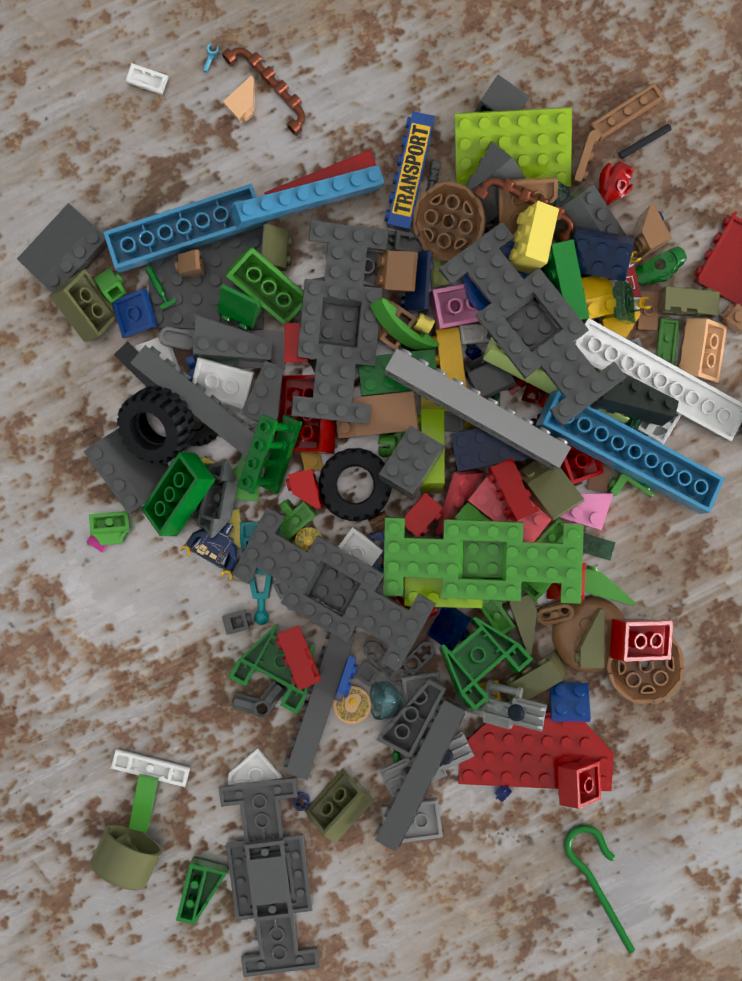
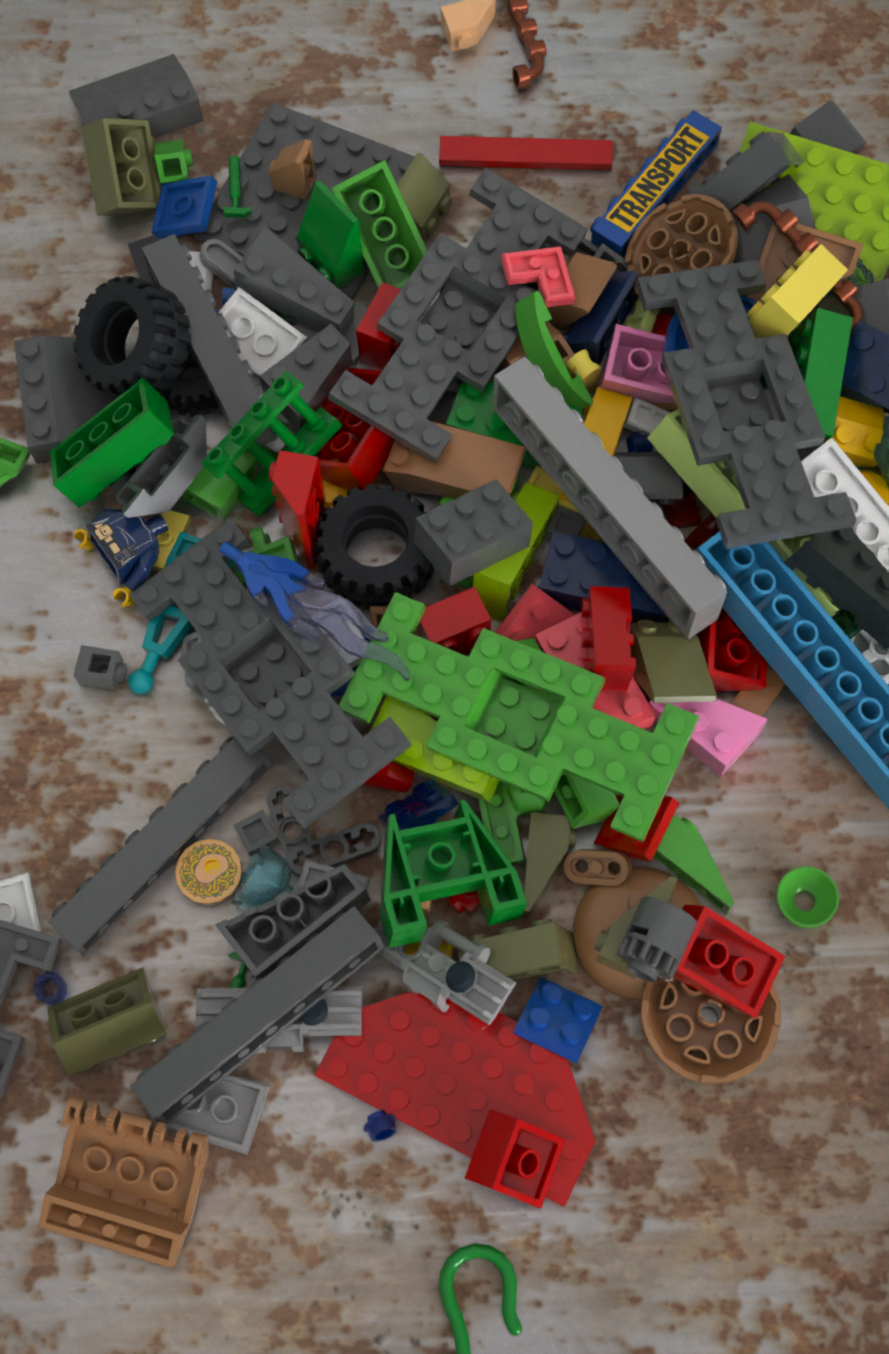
camera: 30 degrees right, 20 degrees down
dark azure brick [103,183,265,273] -> none
green wedge [229,624,315,714] -> none
dark azure brick [230,165,385,229] -> none
dark grey piece [232,680,287,718] -> none
red wedge [275,625,322,690] -> none
blue plate [334,656,358,702] -> none
clear green plate [583,533,616,561] -> none
bright green bracket [607,473,654,497] -> none
none -> medium nougat slope [38,1096,209,1269]
none -> clear purple piece [219,541,410,681]
none -> coral tile [501,247,575,307]
none -> dark grey gear [616,897,698,983]
none -> dark grey wedge [697,131,804,213]
none -> bright green piece [776,866,839,929]

